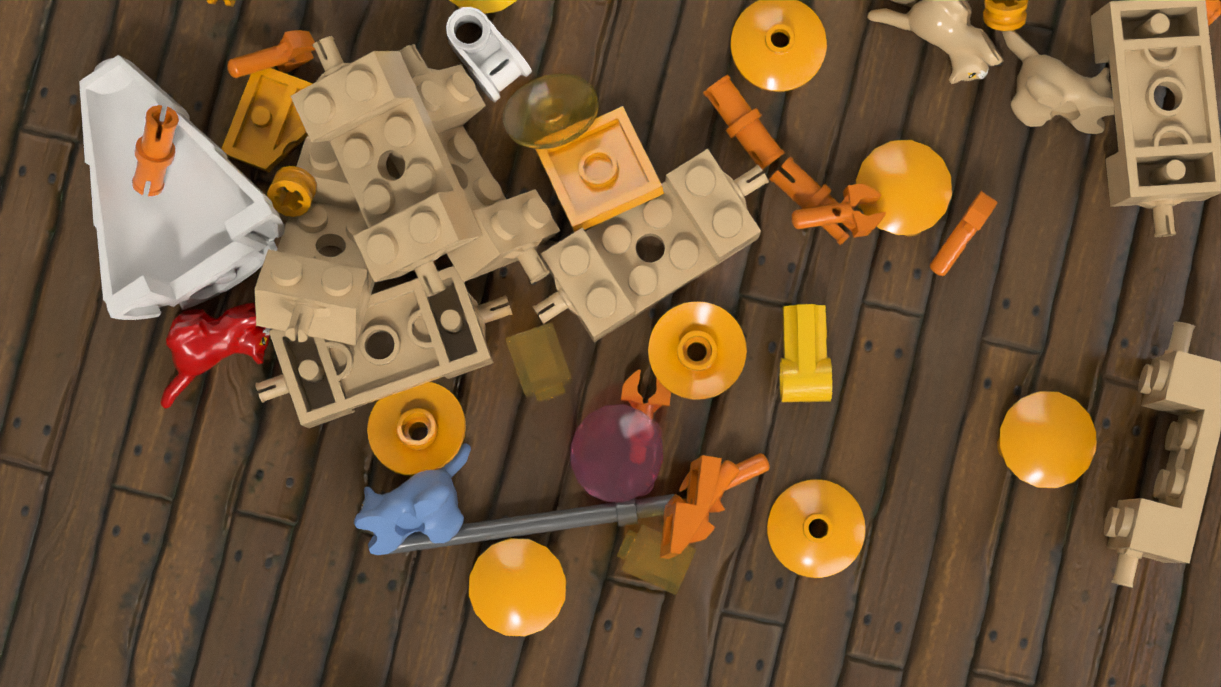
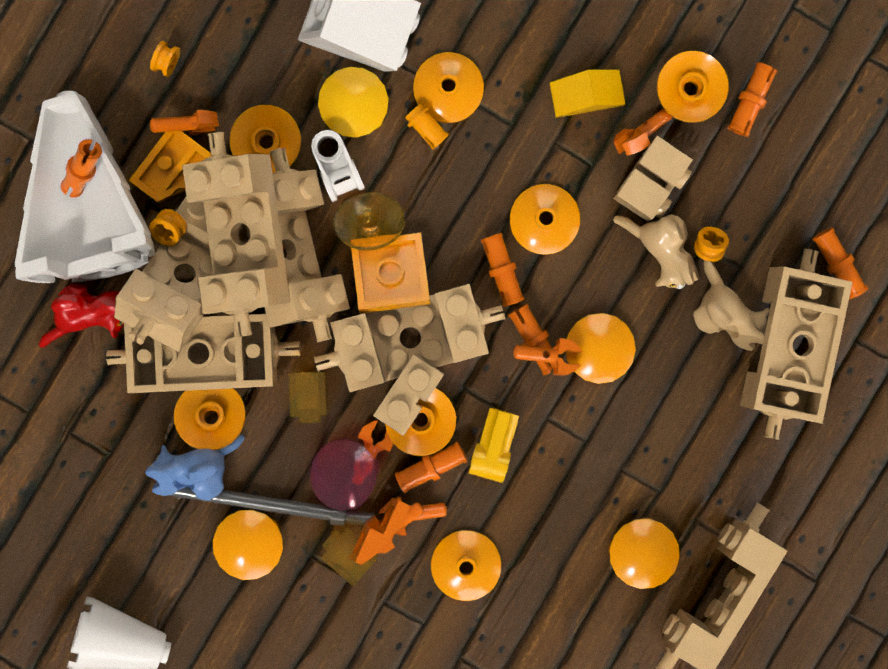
camera: 15 degrees right, 5 degrees up
orange bar [929,191,997,276] -> none
none -> light orange dish [230,105,301,173]
none -> tan piece [373,354,444,436]
none -> orange pin [395,441,468,493]

